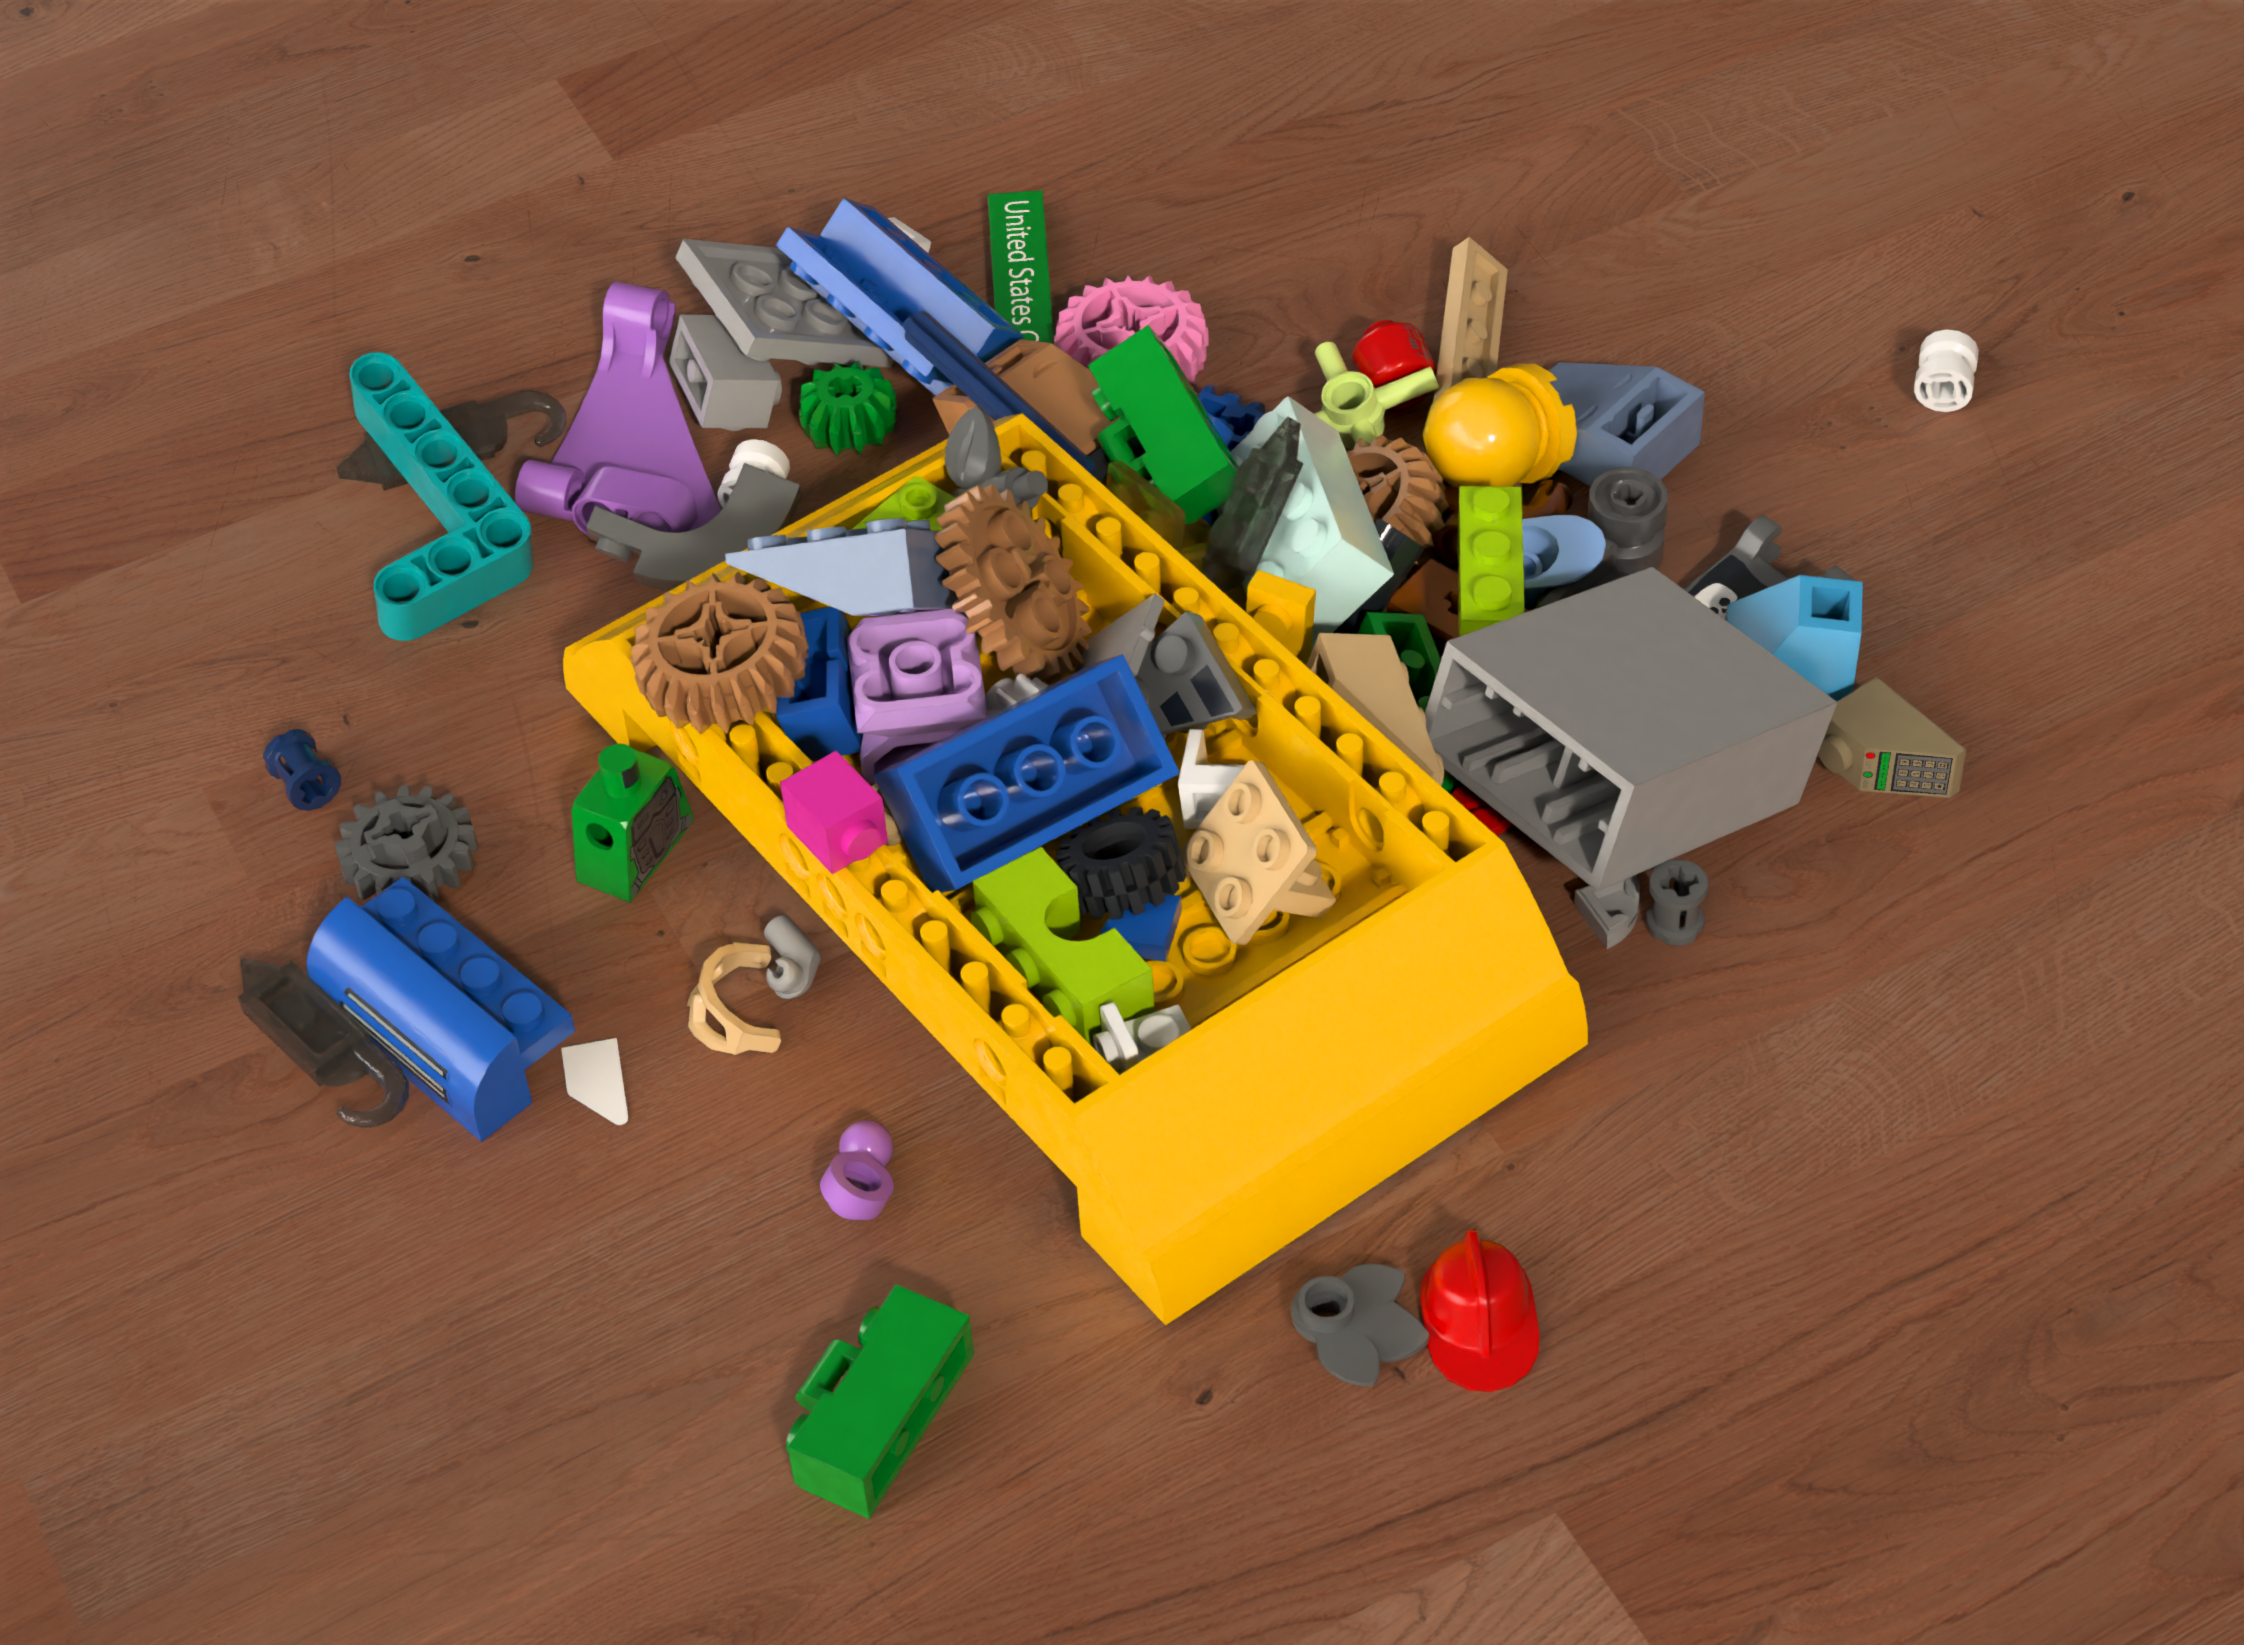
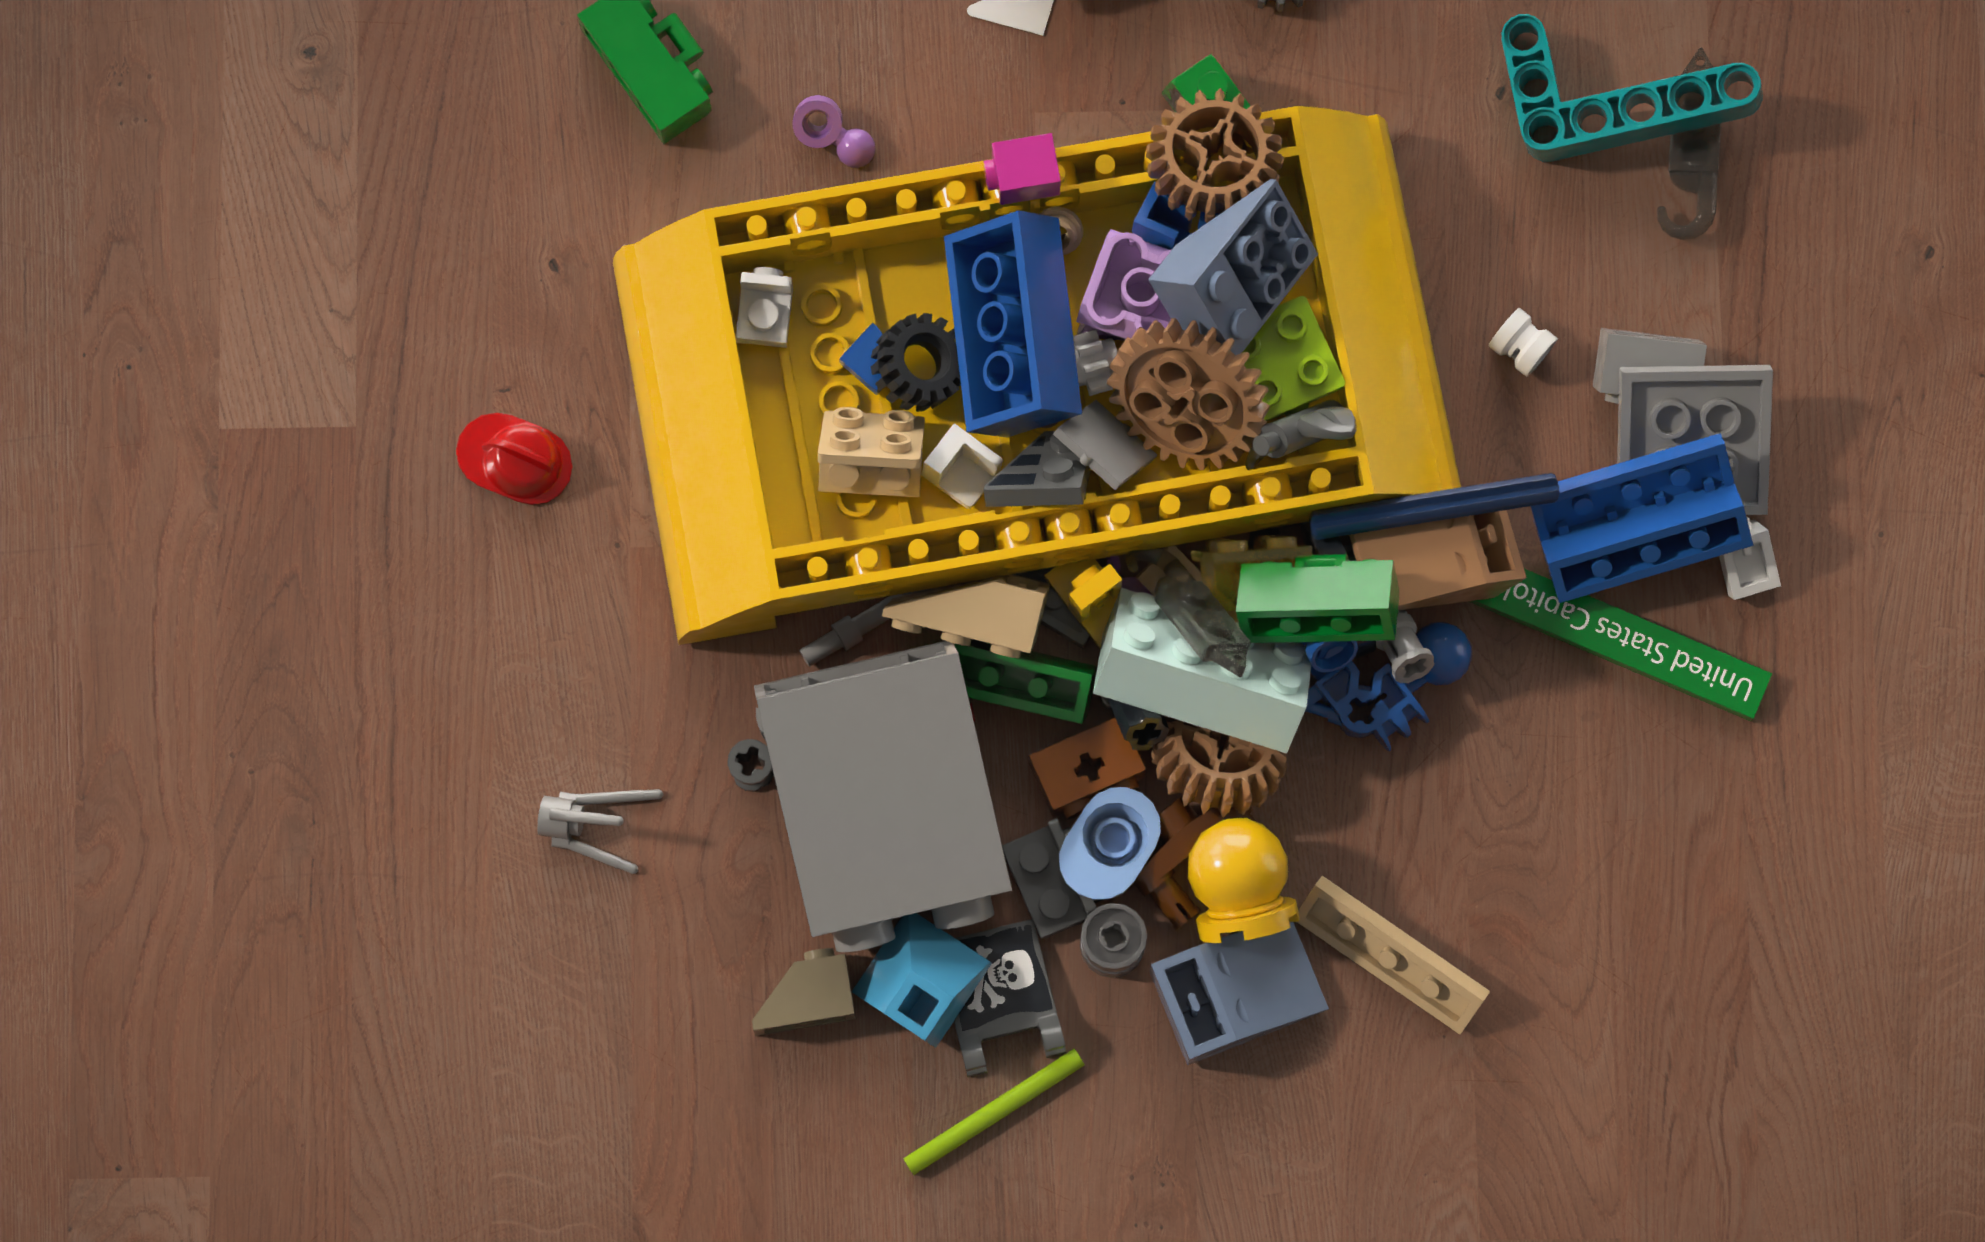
camera: 115 degrees right, 30 degrees up
medium lavender panel [515,282,721,536] -> none
dark grey arch [586,463,802,591] -> none
tan helmet [686,942,781,1056] -> none
green gear [799,360,897,456] -> none
lime arch [971,847,1155,1047] -> none
bright pink gear [1054,275,1209,385] -> none
dark grey plate [1291,1264,1429,1387] -> none
yellowish green bar [1314,342,1439,449] -> none
red head [1352,320,1436,409] -> none
lime brick [1457,486,1525,637] -> none
none -> light grey plant [537,789,663,874]
none -> lime bar [903,1049,1085,1176]

